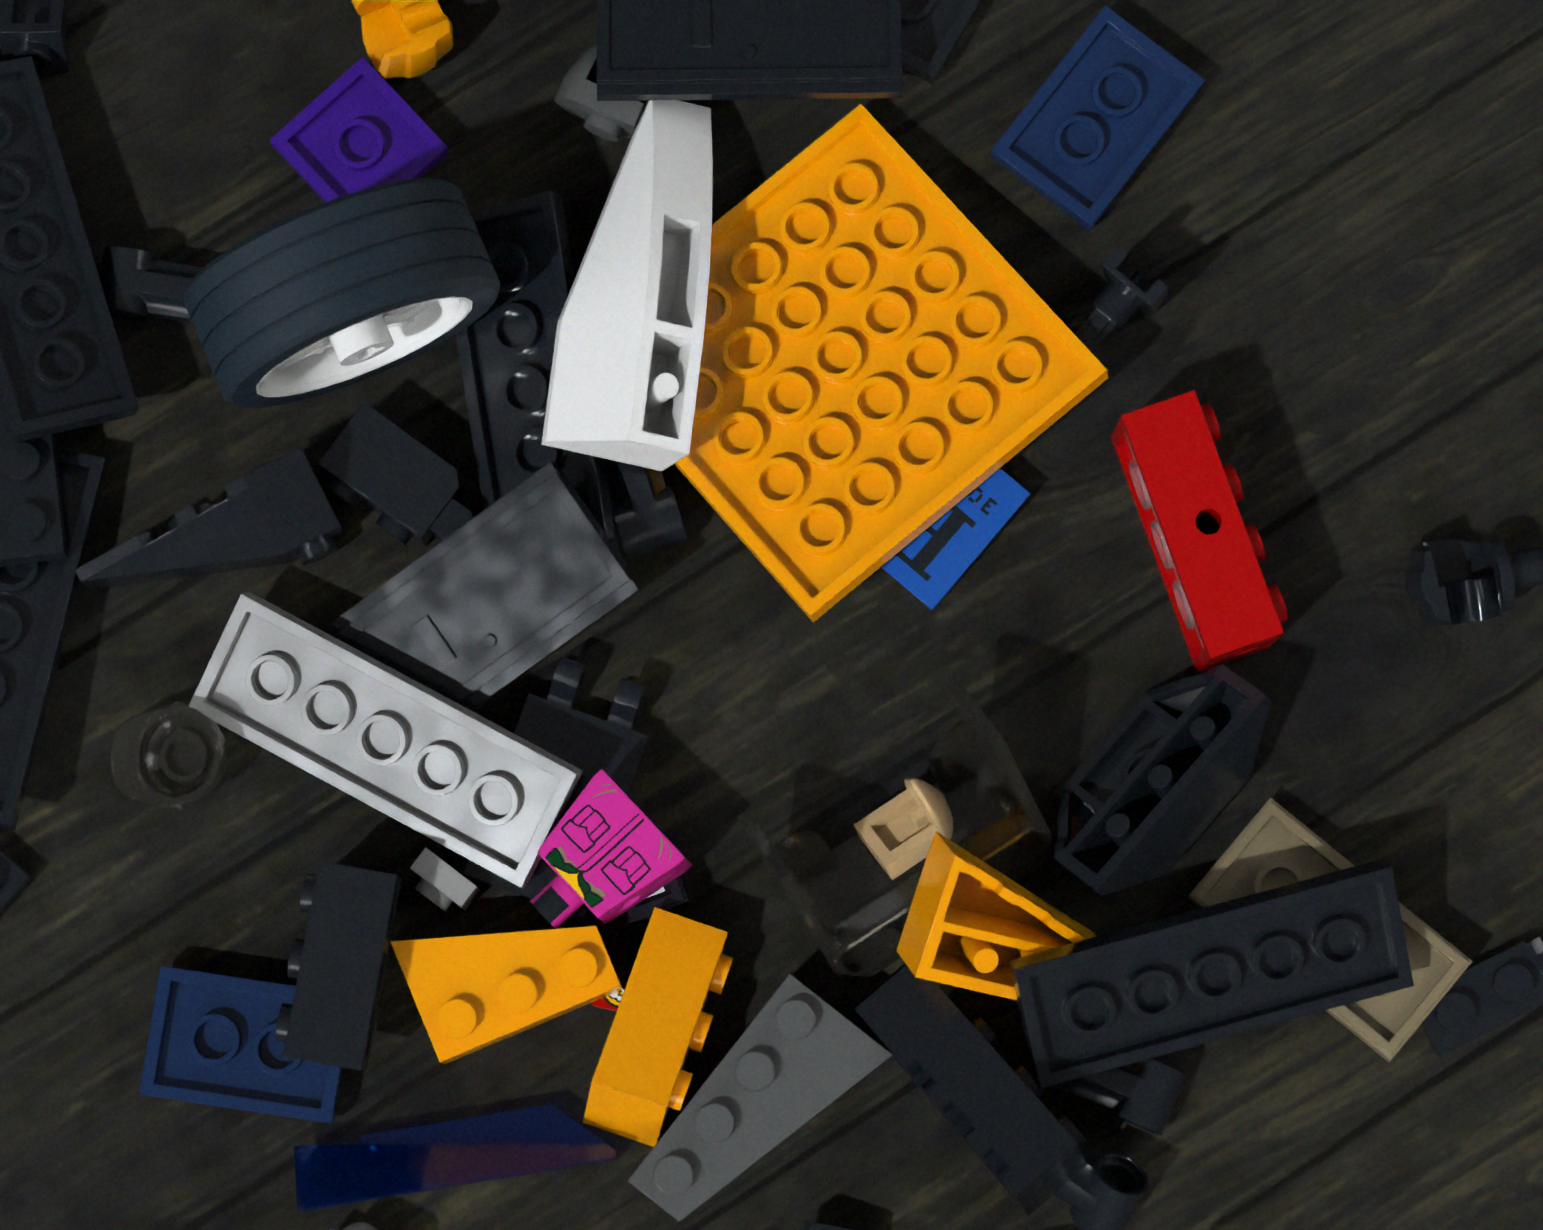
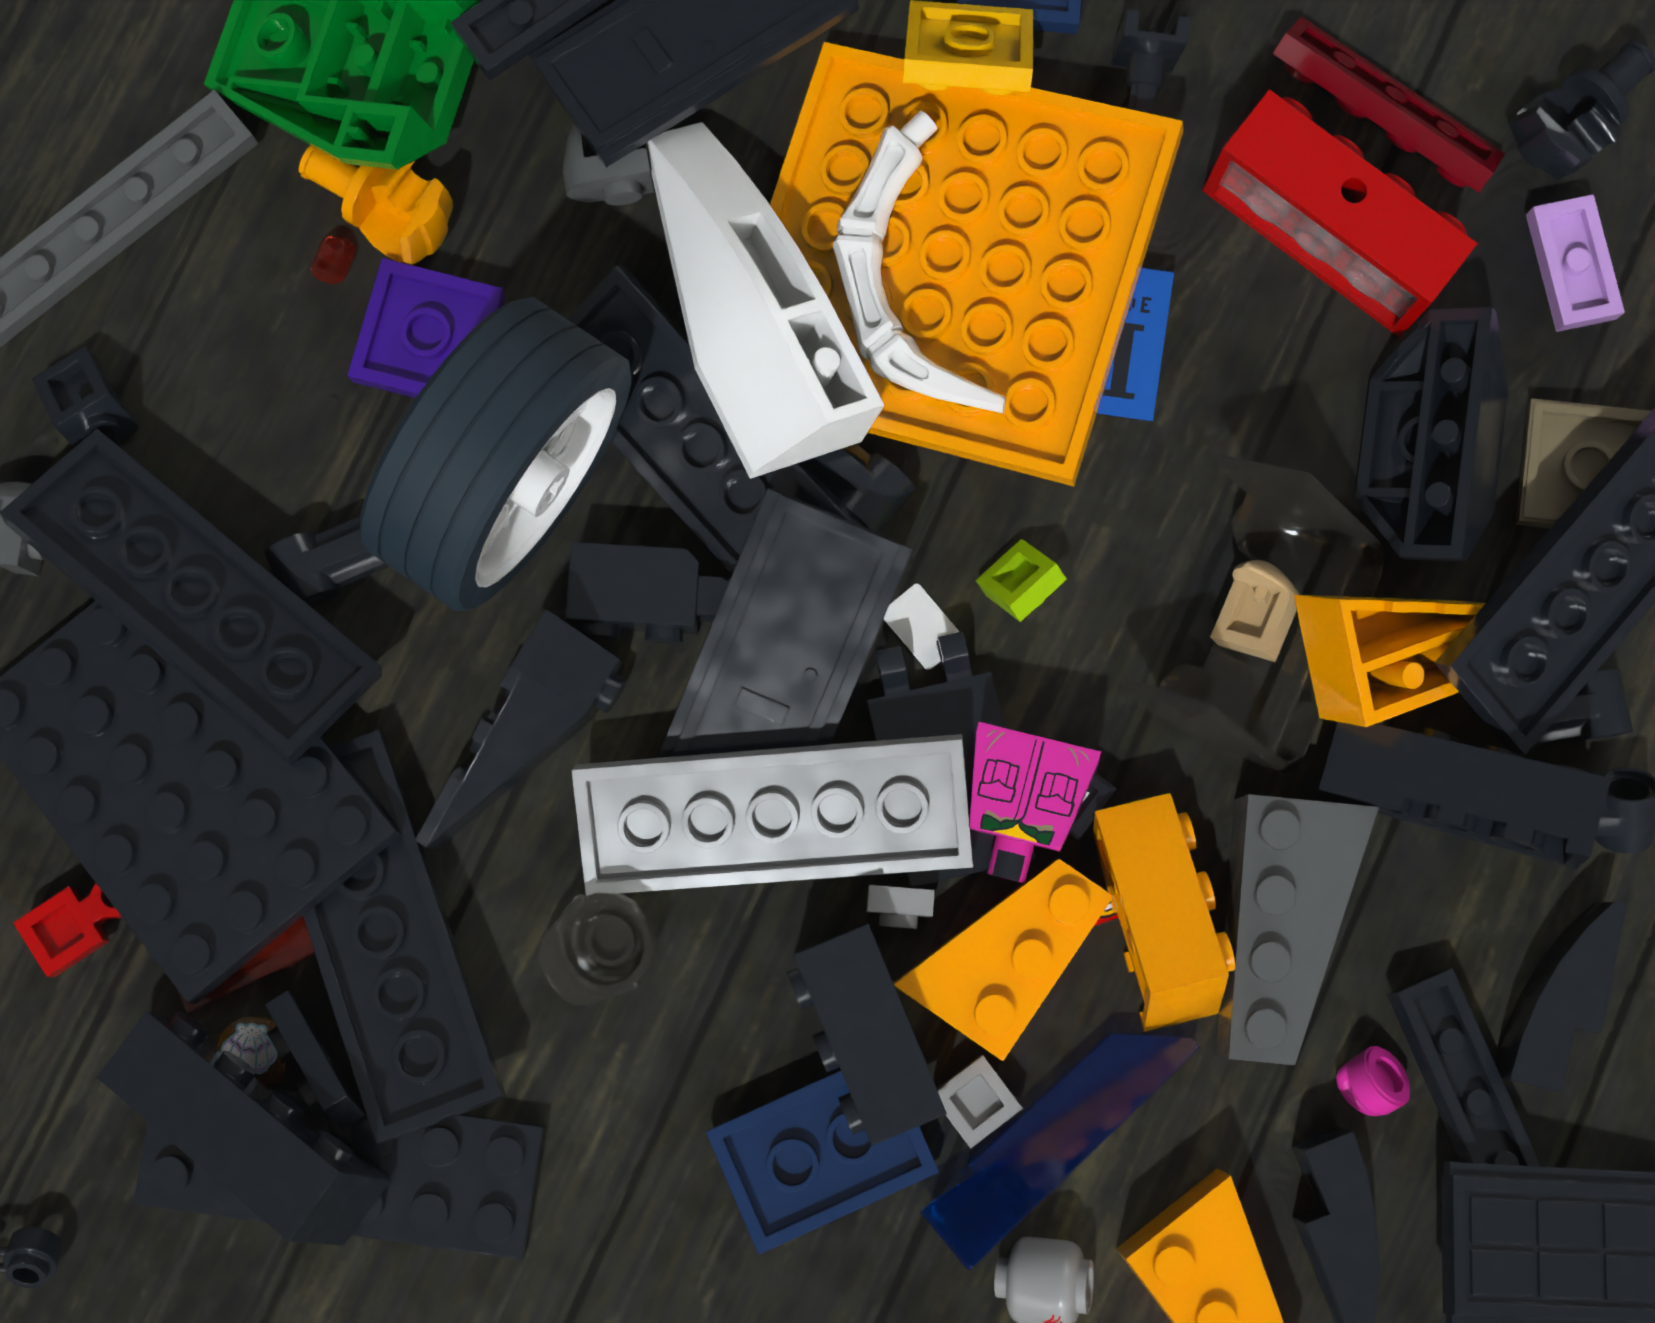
camera: 30 degrees left, 0 degrees up
none -> clear red rock [311,235,355,284]
none -> white animal [833,110,1006,413]
none -> white sticker [884,584,959,670]
none -> yellow plate [903,0,1033,95]
none -> light grey plate [937,1054,1023,1148]
none -> lime plate [975,539,1067,622]
none -> dark red plate [1272,17,1505,193]
none -> lavender plate [1526,194,1625,332]

